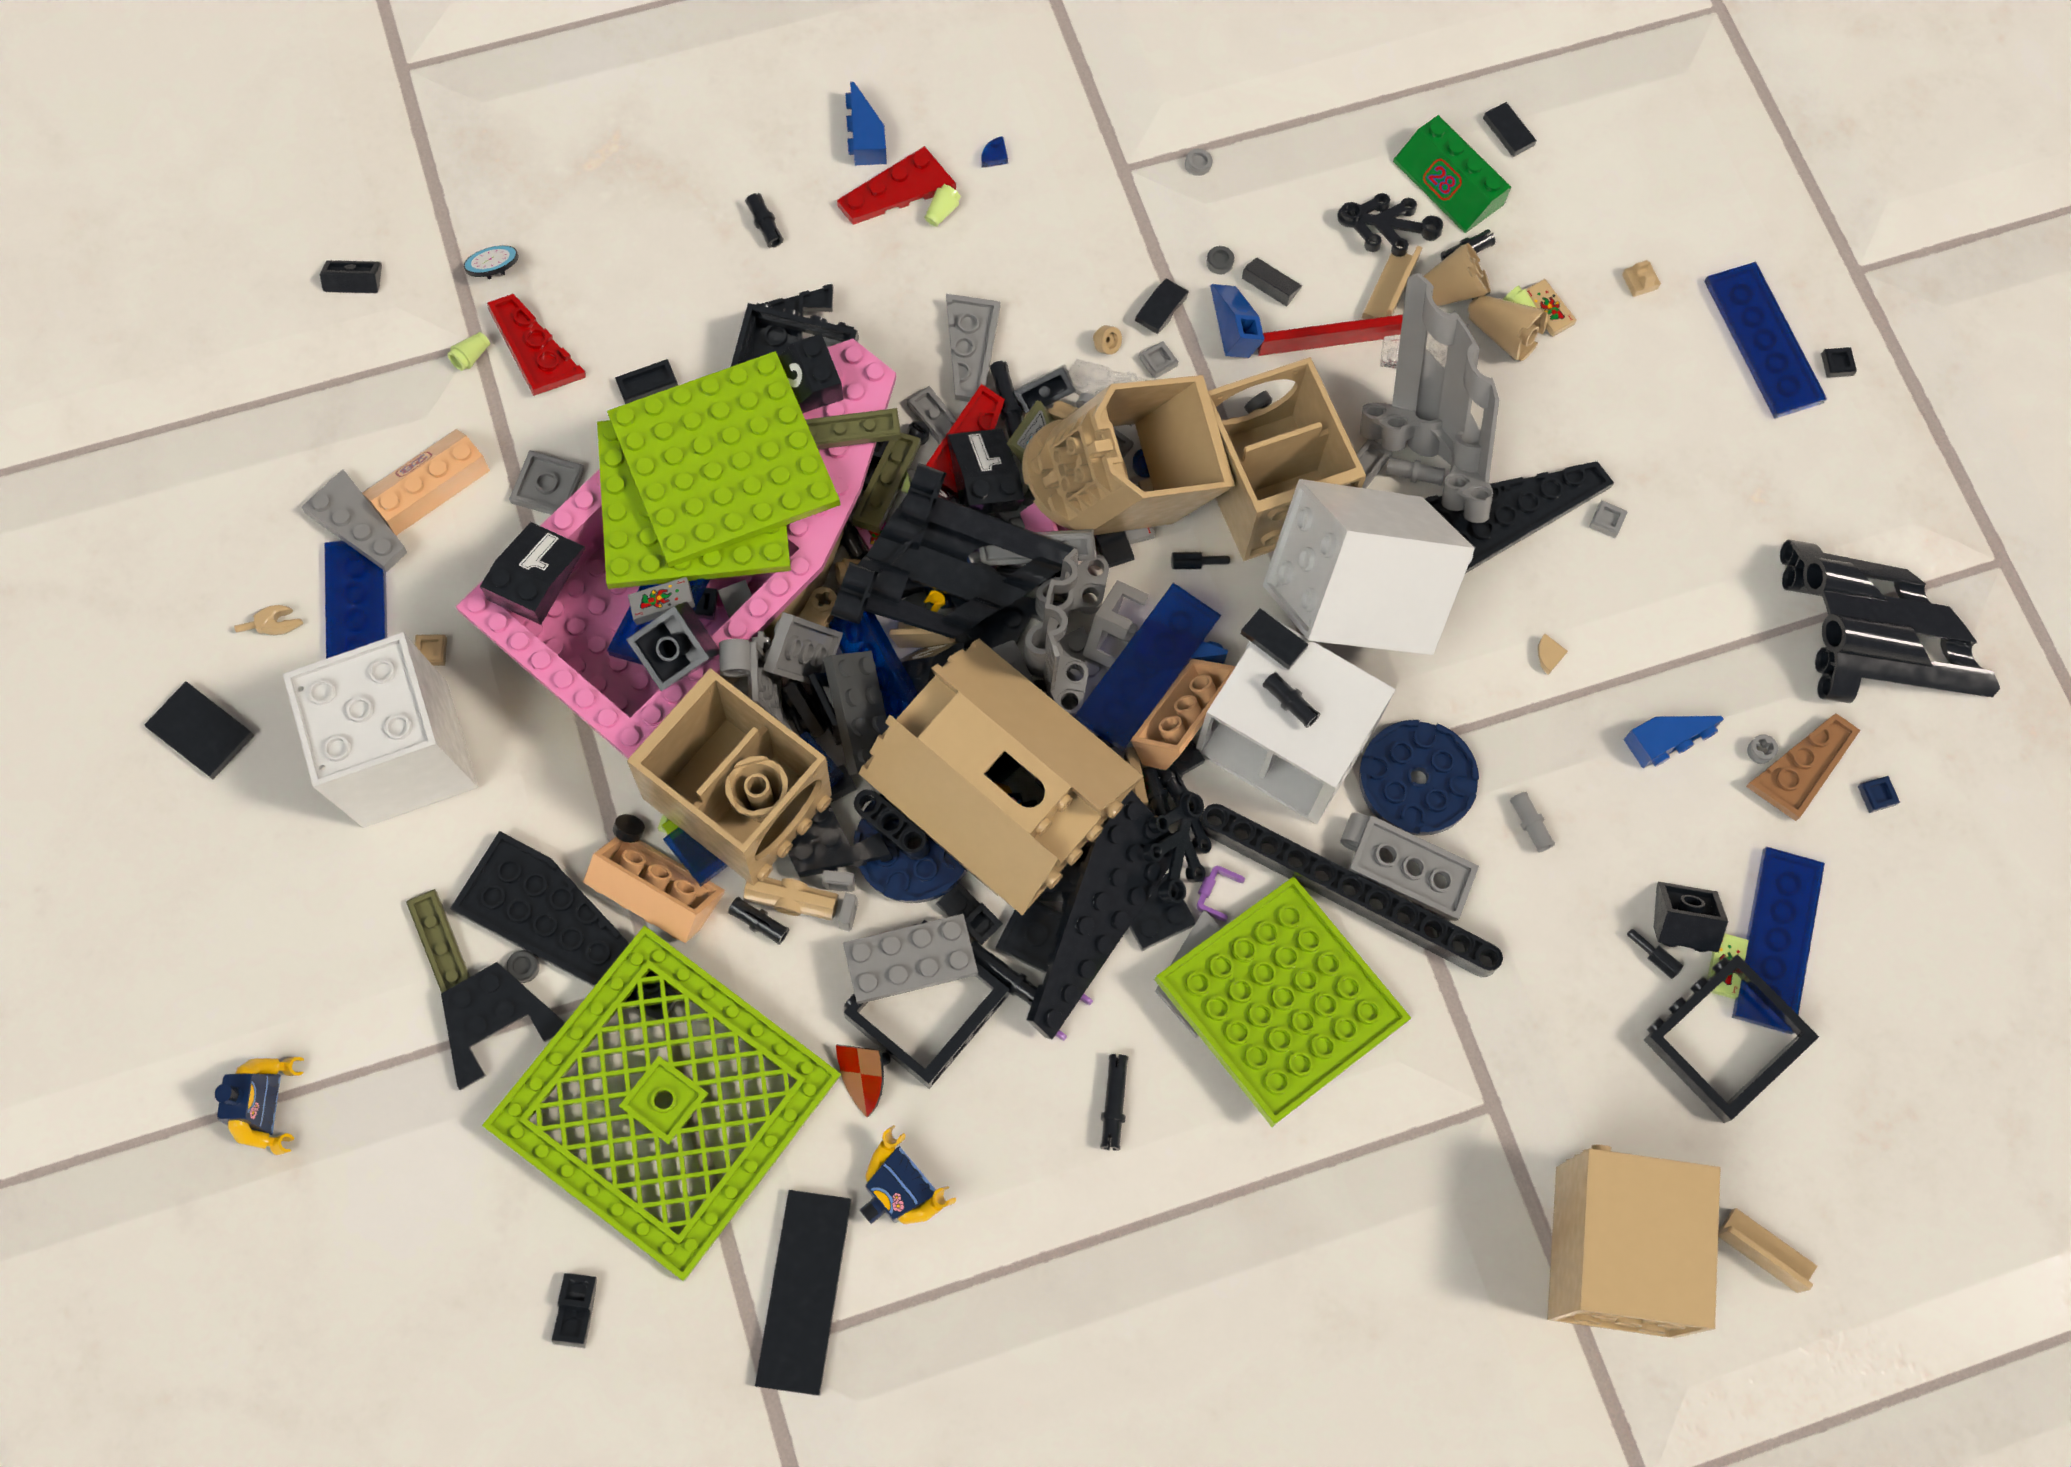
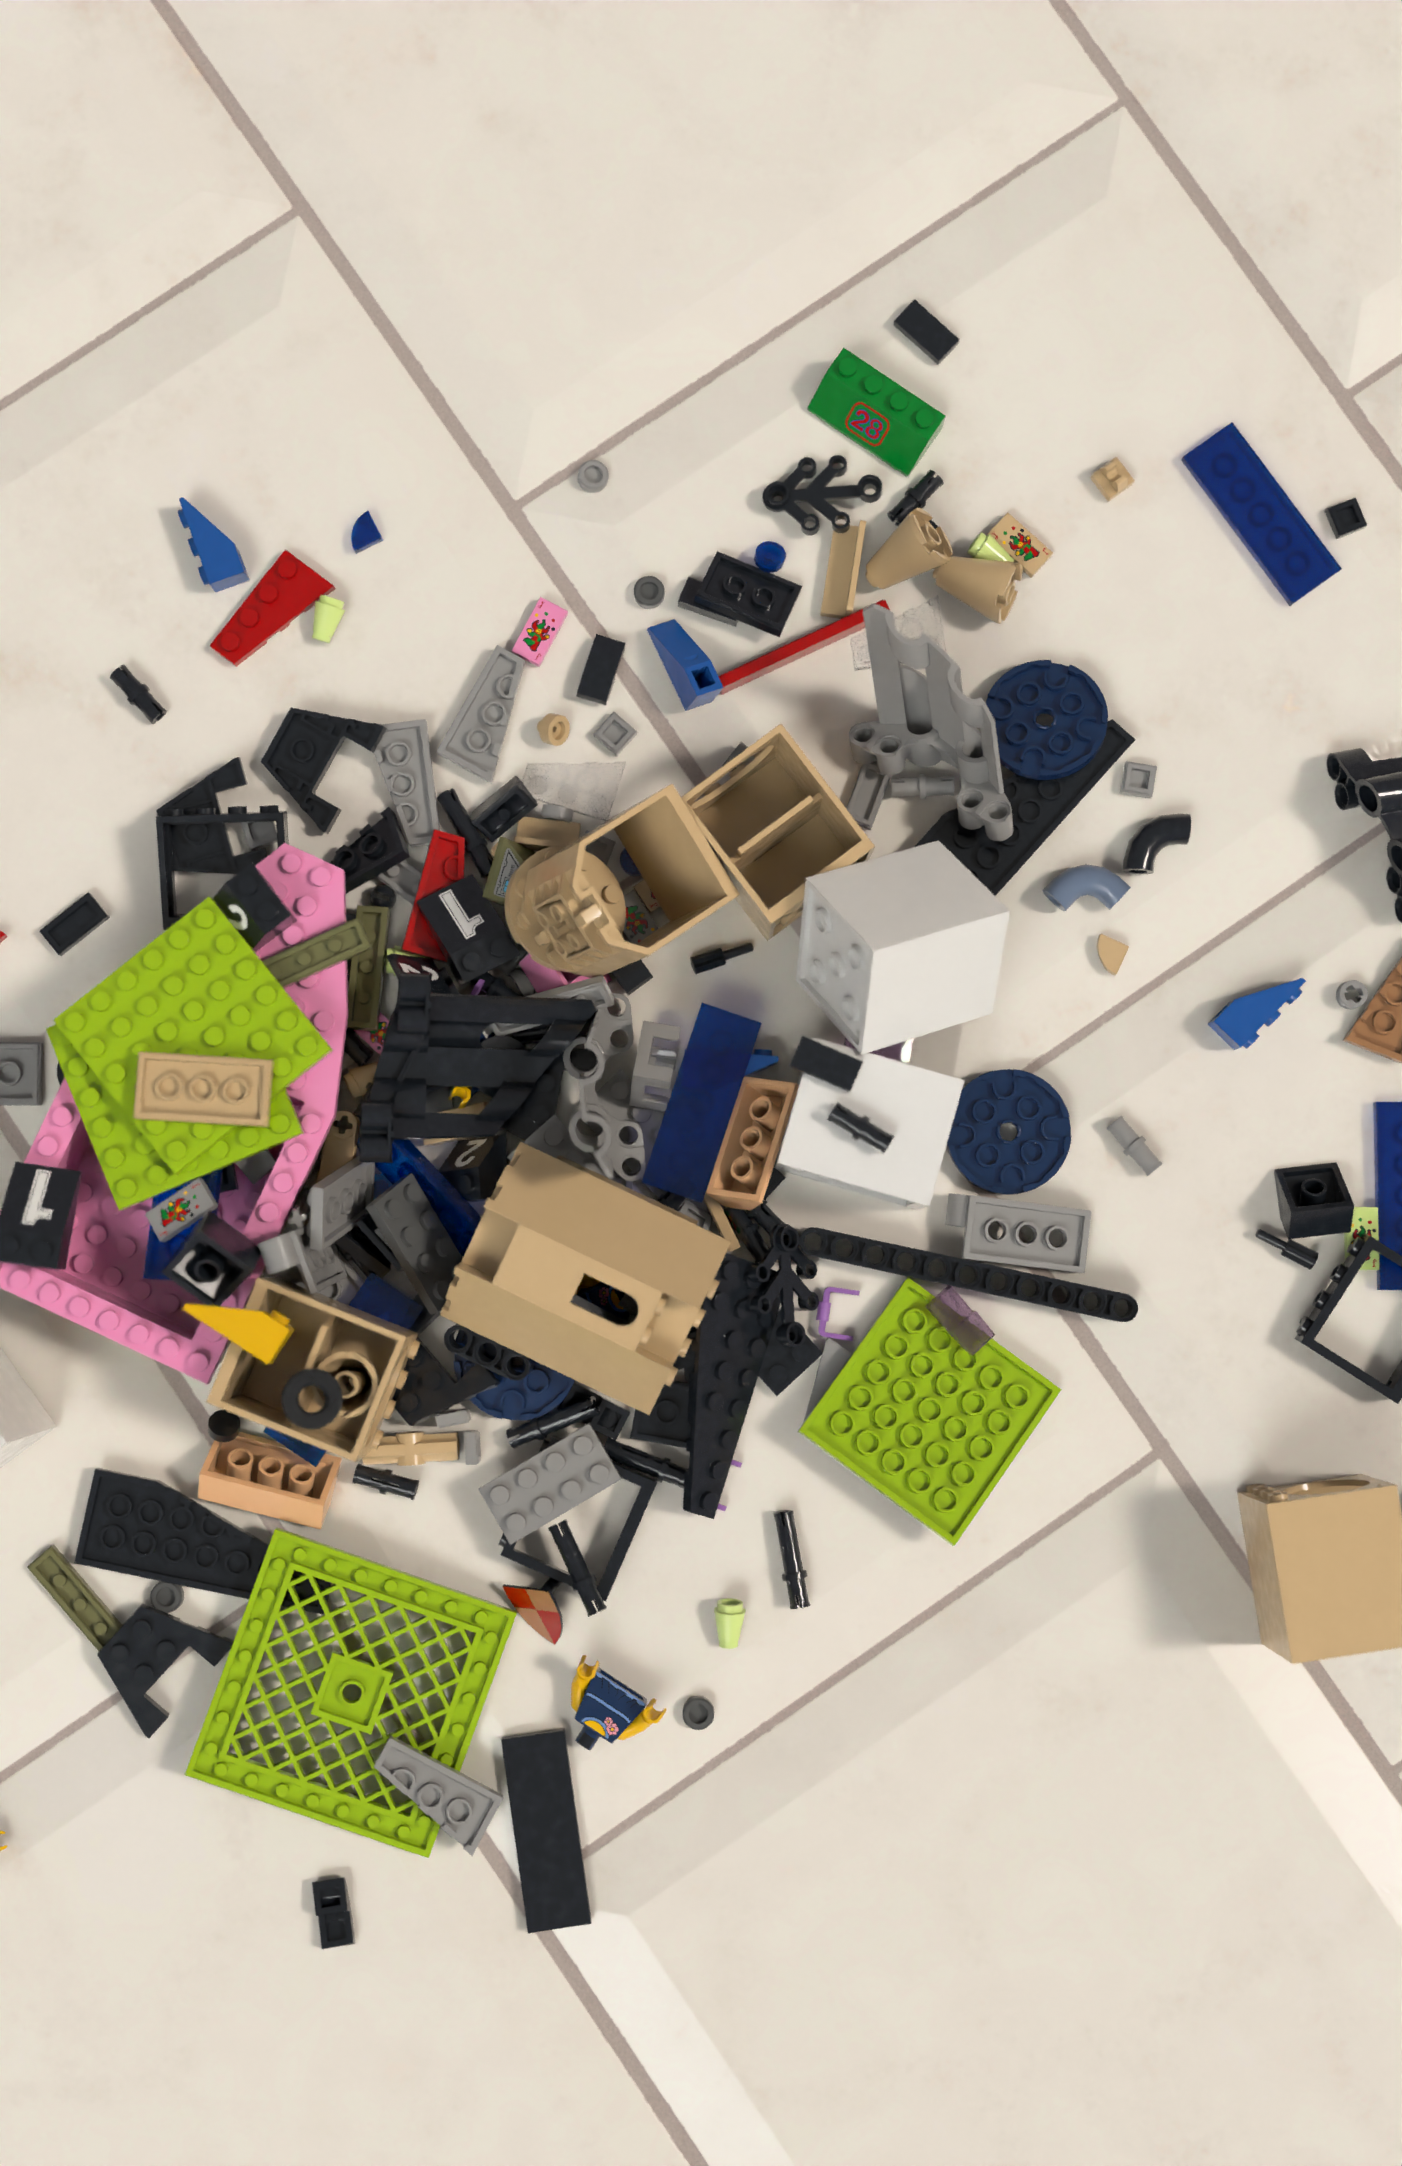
camera: 15 degrees left, 15 degrees up
none -> tan tile [133,1052,274,1127]
none -> yellow slope [183,1303,295,1364]
none -> black wing [261,708,387,834]
none -> black tyre [281,1368,343,1430]
none -> black wing [330,807,410,894]
none -> light grey wing [374,1735,503,1856]
none -> light grey wing [436,645,525,784]
none -> black pin [506,1396,600,1449]
none -> bright pink tile [512,597,568,667]
none -> black pin [548,1519,607,1617]
none -> dark grey tile [682,1696,714,1730]
none -> black tile [694,551,802,638]
none -> yellowish green cone [714,1598,746,1649]
none -> clear blue tile [754,541,786,573]
none -> slope [925,1285,995,1356]
none -> dark blue plate [986,660,1108,780]
none -> sand blue cylinder [1043,864,1131,911]
none -> black cylinder [1123,814,1191,874]

